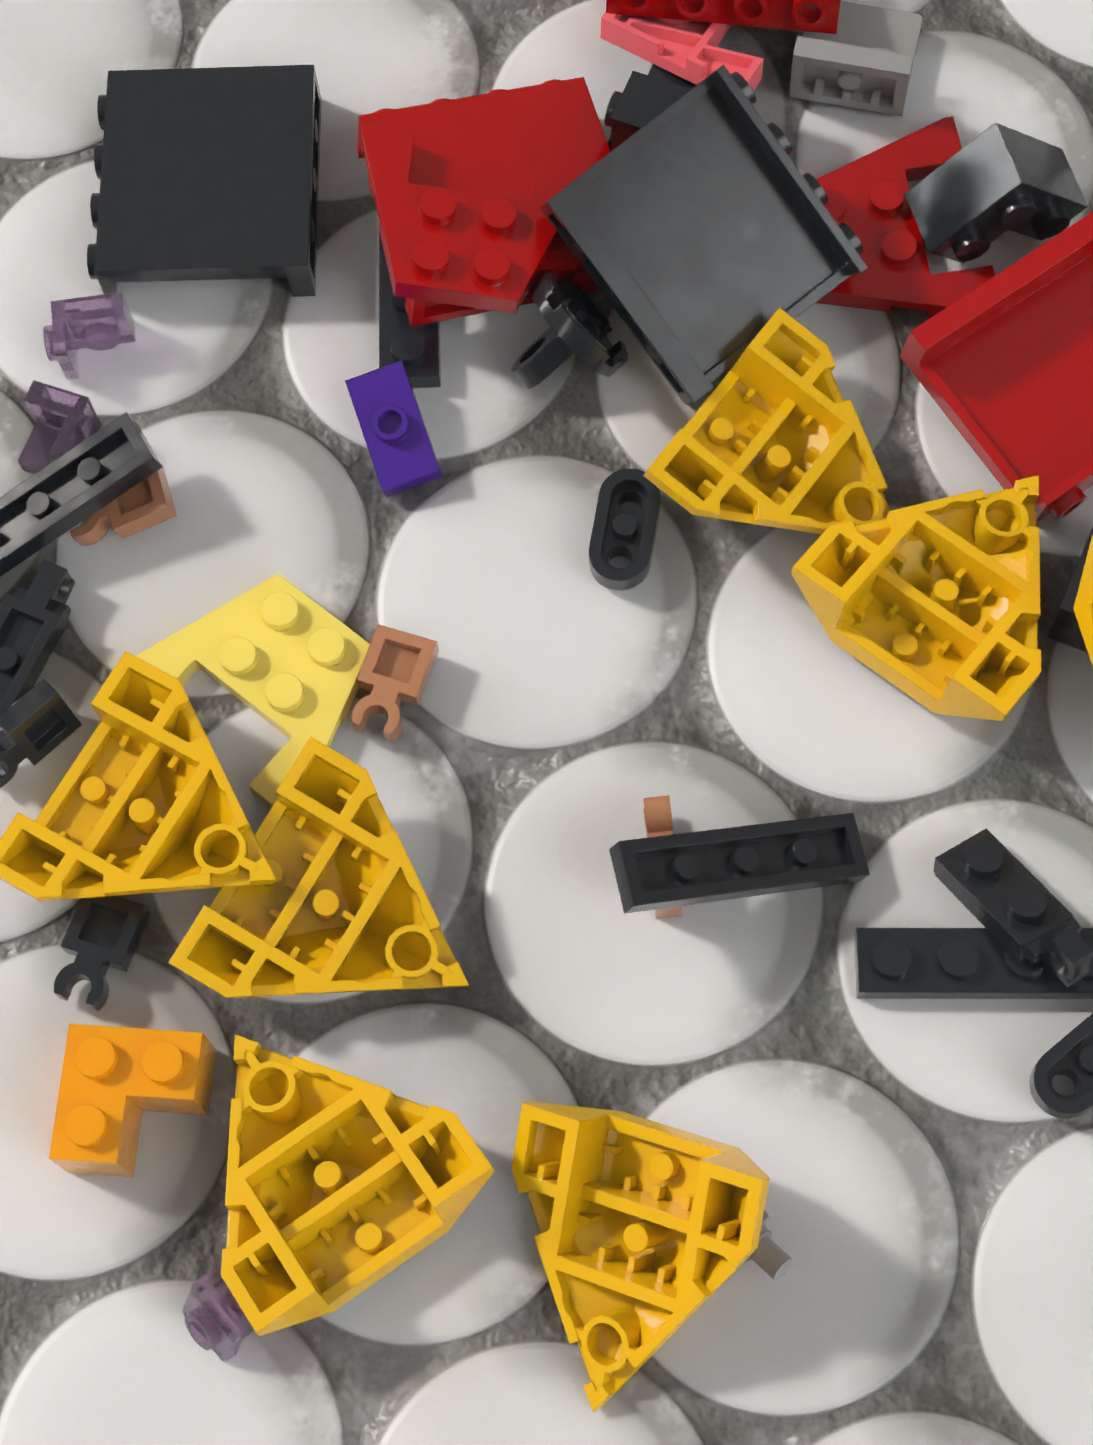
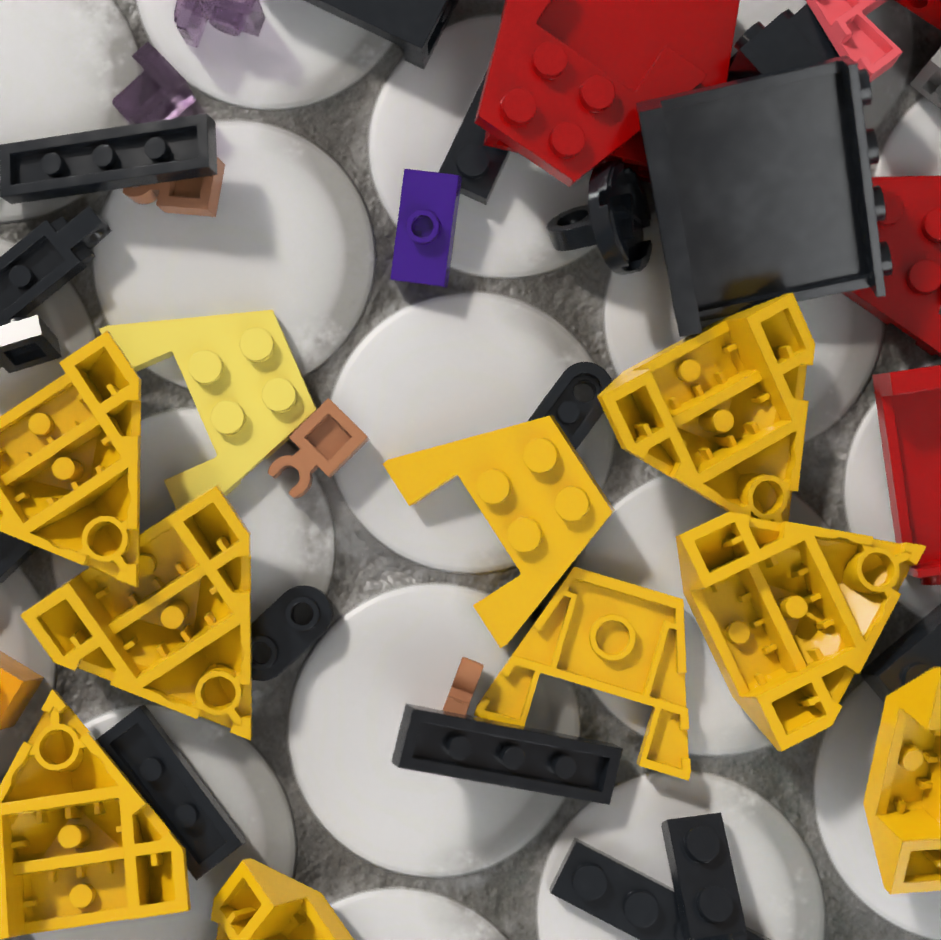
camera: 20 degrees right, 15 degrees up
none -> black plate [96,705,246,881]
none -> black plate [251,585,334,681]
none -> yellow wing [383,415,615,648]
none -> yellow wing [474,567,691,781]

